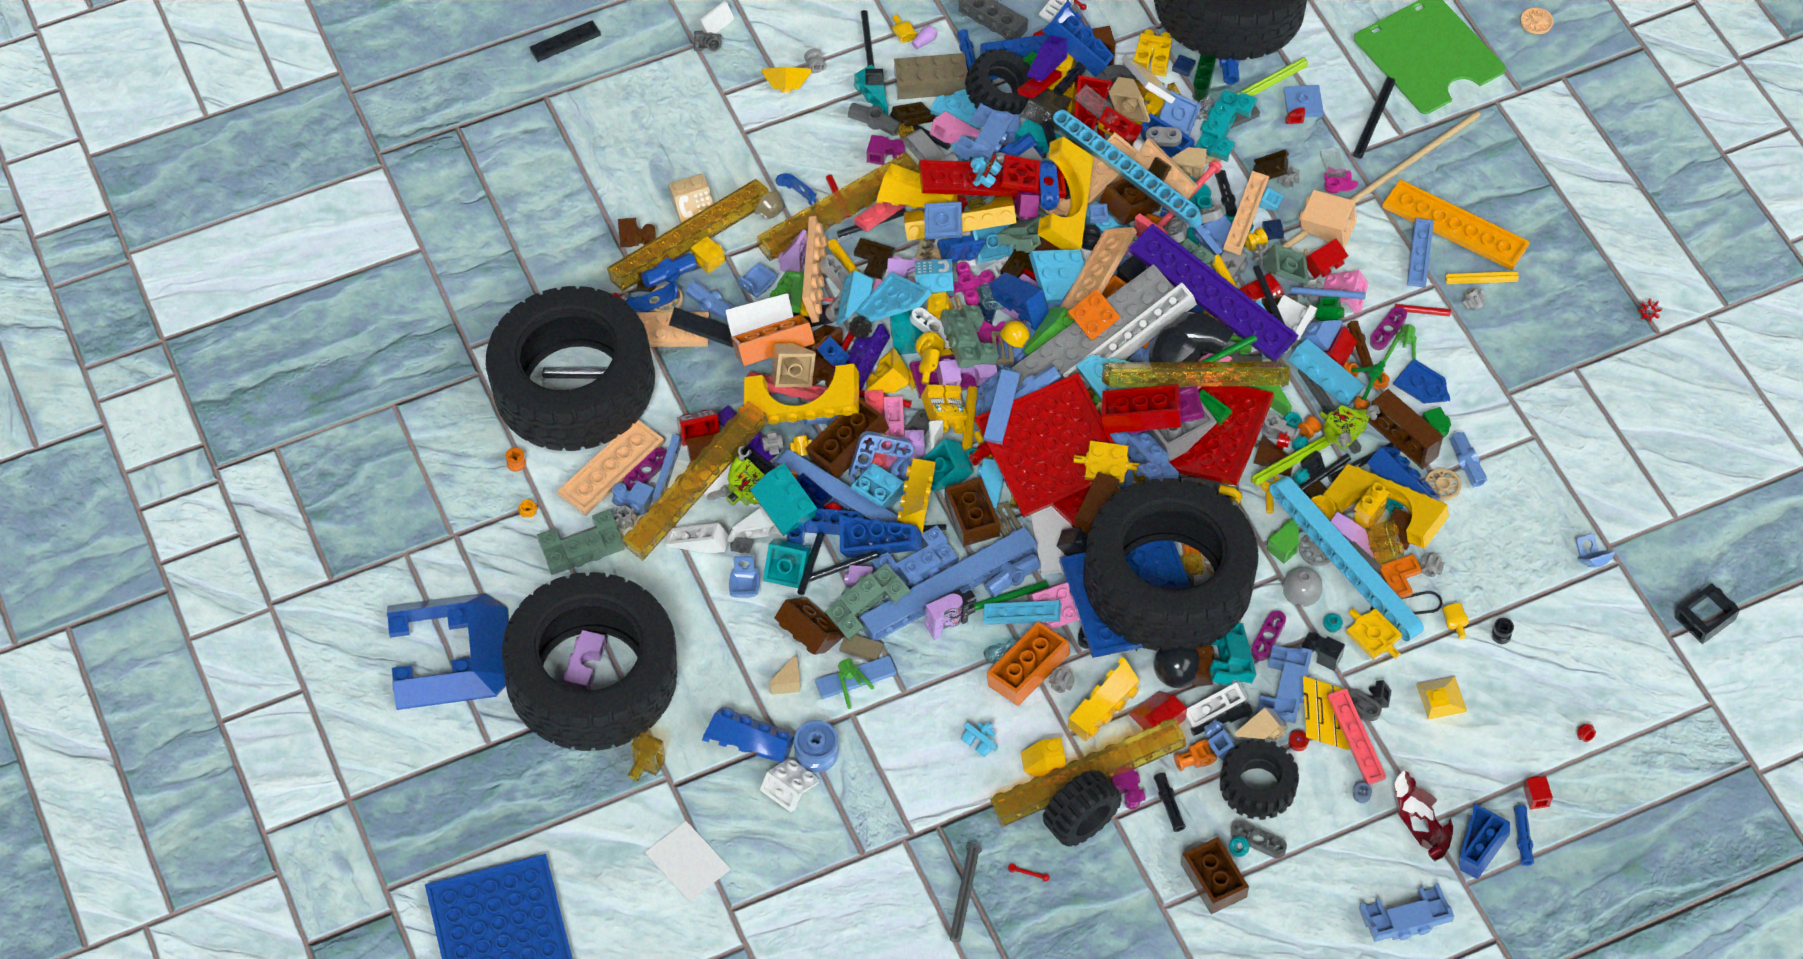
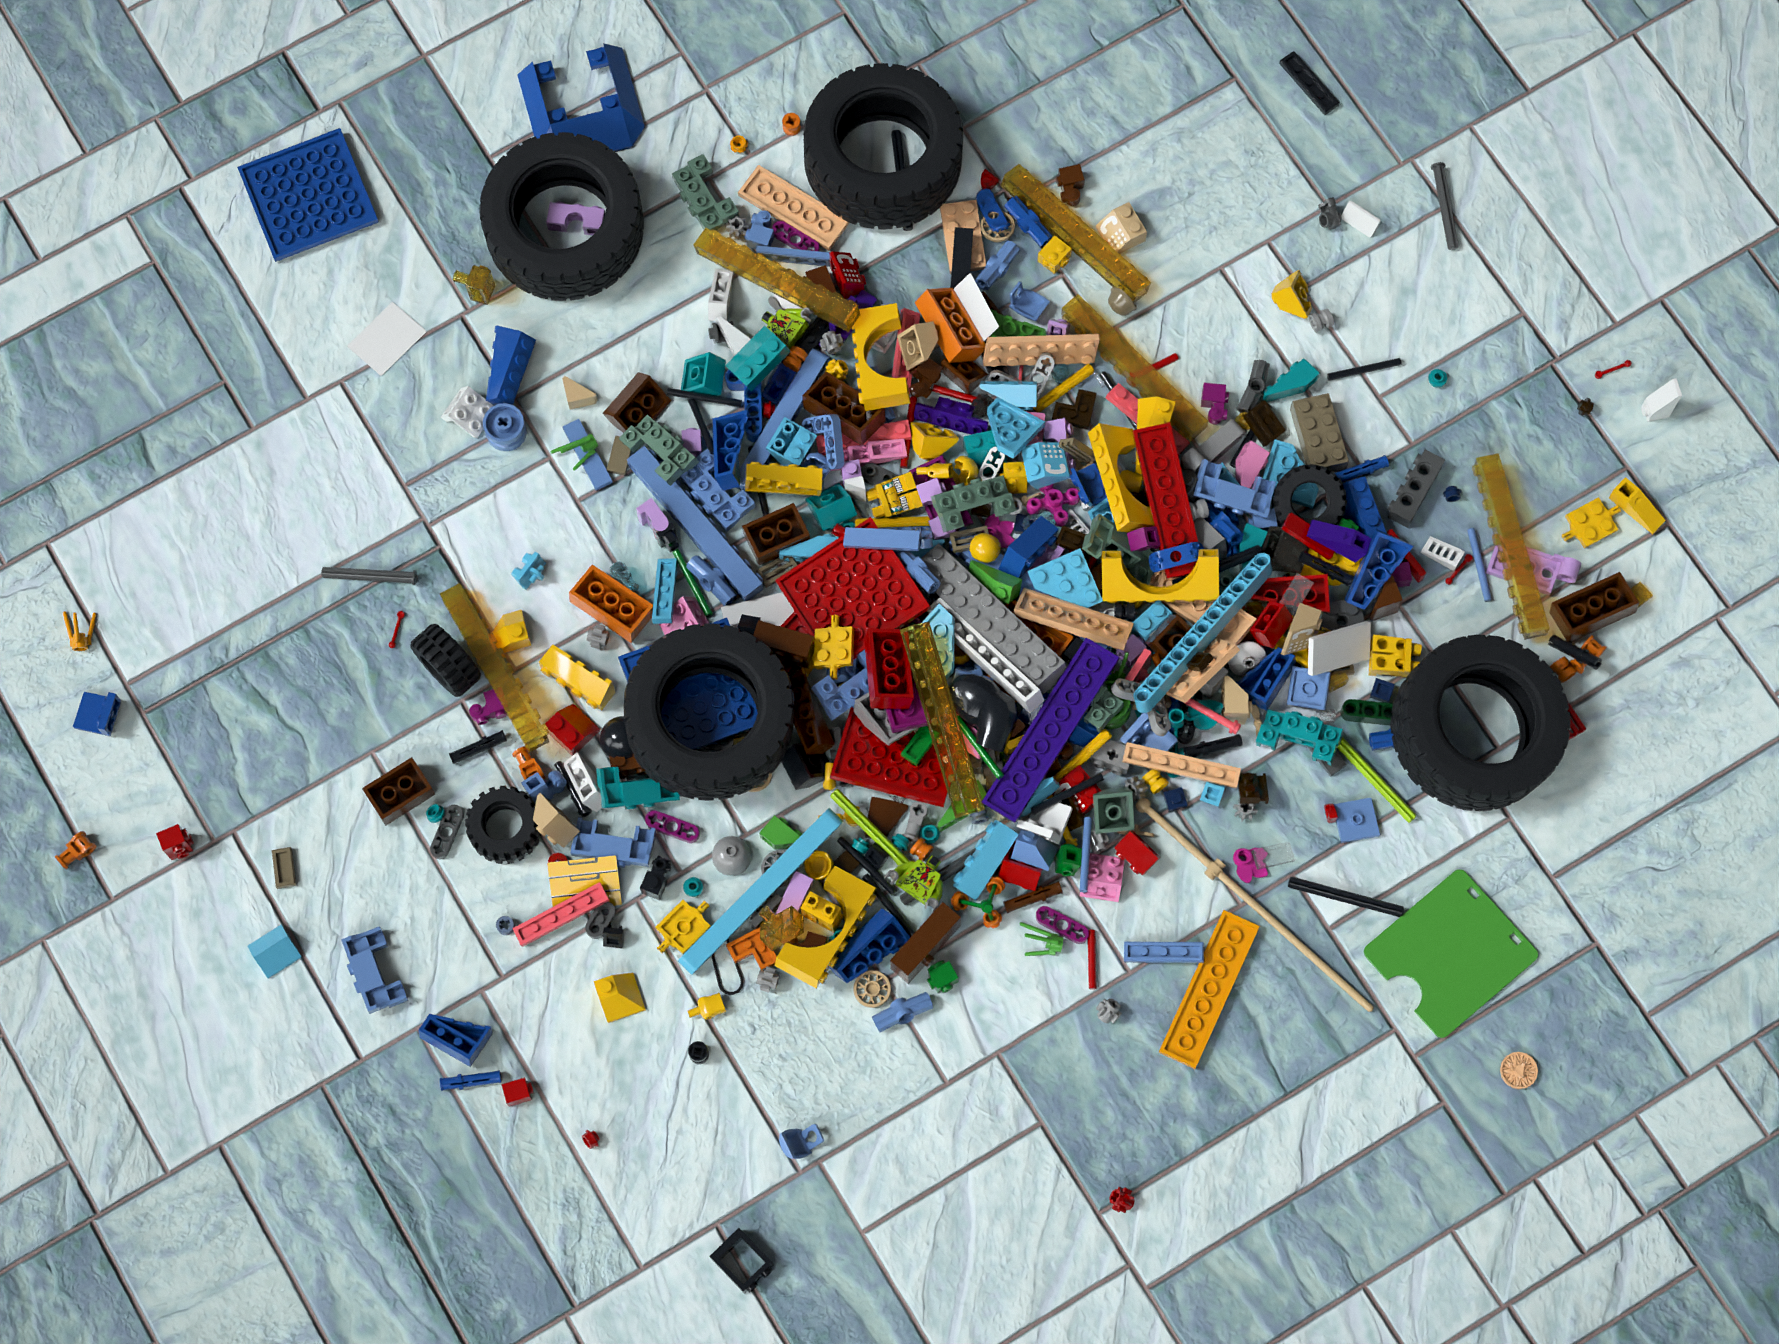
camera: 85 degrees right, 15 degrees up
medium blue piece [729,556,760,598] -> none
blue piece [776,173,818,212] -> none
blue brick [817,336,850,367] -> none
black tile [865,69,883,85] -> none
yellow piece [892,14,917,43] -> none
lavender cone [911,25,937,50] -> none
medium blue tile [924,202,962,239] -> none
medium azure hips [970,153,1002,188] -> none
red piece [1000,154,1040,193] -> none
orange bracket [1066,289,1120,341] -> none
medium blue tile [1088,204,1109,223] -> none
light grey plate [1146,127,1182,147] -> none
red plate [1276,432,1290,450] -> none
light nougat slope [1299,190,1357,250] -> none
blue tile [1393,359,1450,404] -> none
dark red animal [1394,770,1453,862] -> none
yellow axle [1445,271,1519,284] -> none

